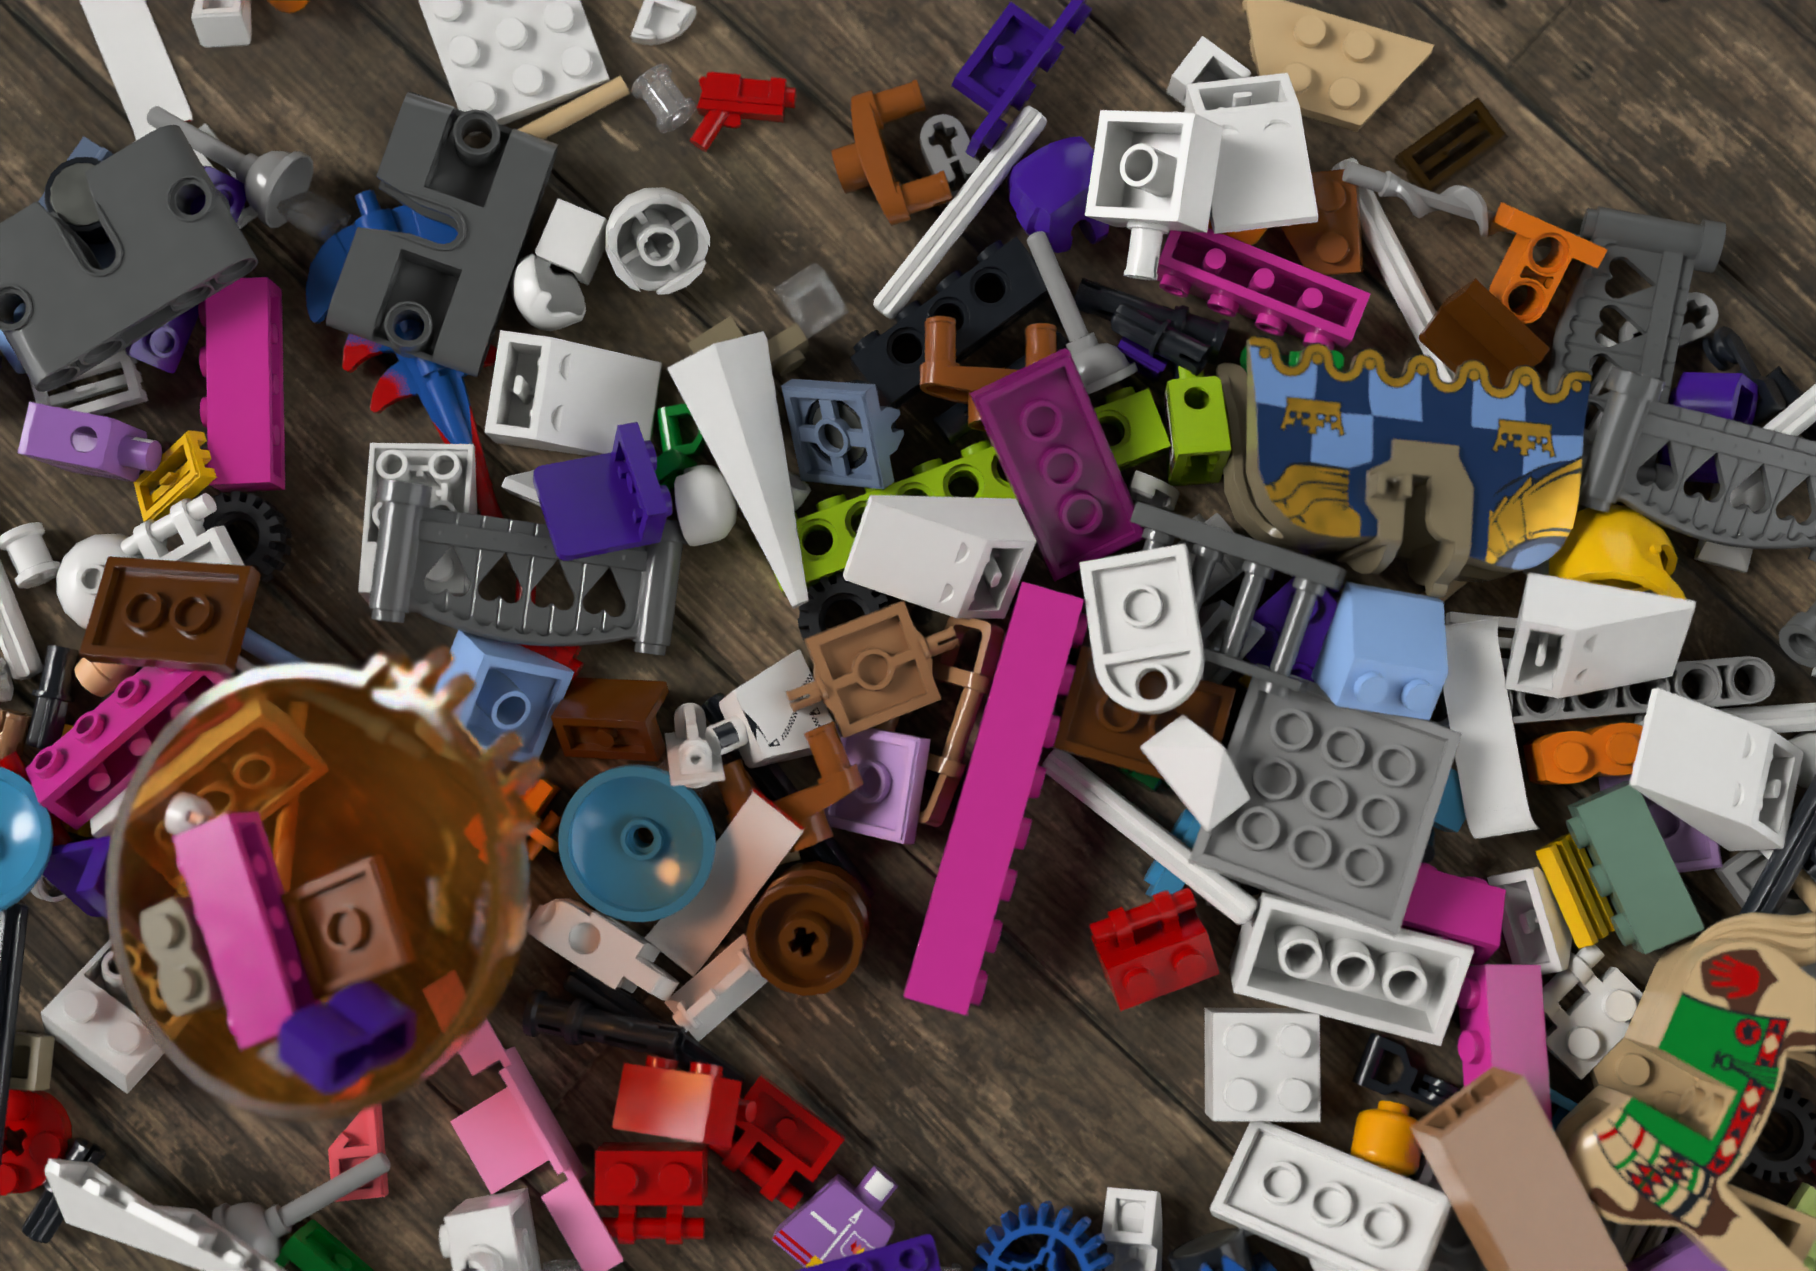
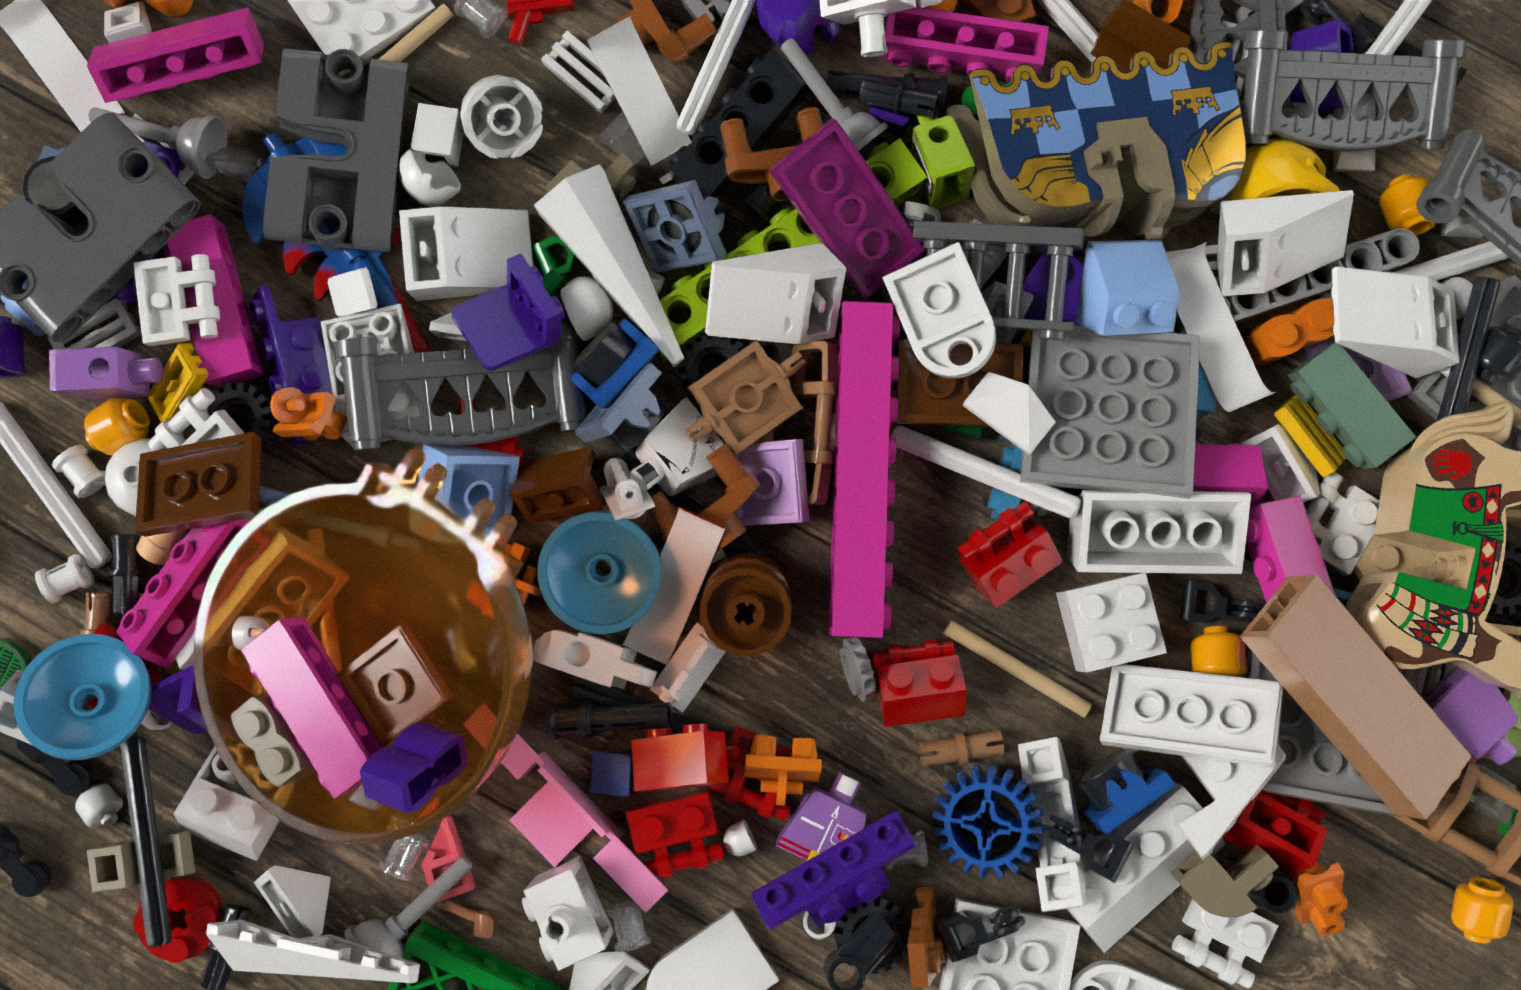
camera: 20 degrees left, 0 degrees up
none -> light orange head [84,396,150,456]
none -> dark pink brick [87,7,264,103]
none -> white plate [133,254,221,346]
none -> dark purple bracket [249,285,333,449]
none -> white slope [254,865,331,939]
none -> orange hips [270,387,348,441]
none -> white slope [327,267,378,317]
none -> clear bush [378,826,430,881]
none -> nougat hand [443,899,499,938]
none -> white tile [541,31,616,114]
none -> piece [569,319,659,409]
none -> sand blue piece [575,363,666,452]
none -> white sticker [587,15,704,184]
none -> blue slope [590,751,633,797]
none -> white hinge [724,819,757,856]
none -> orange hips [745,735,822,806]
none -> light grey gear [840,637,876,702]
none -> red brick [872,639,966,727]
none -> medium nougat pin [918,729,1004,768]
none -> tan bar [943,620,1092,718]
none -> light orange head [1379,174,1436,236]

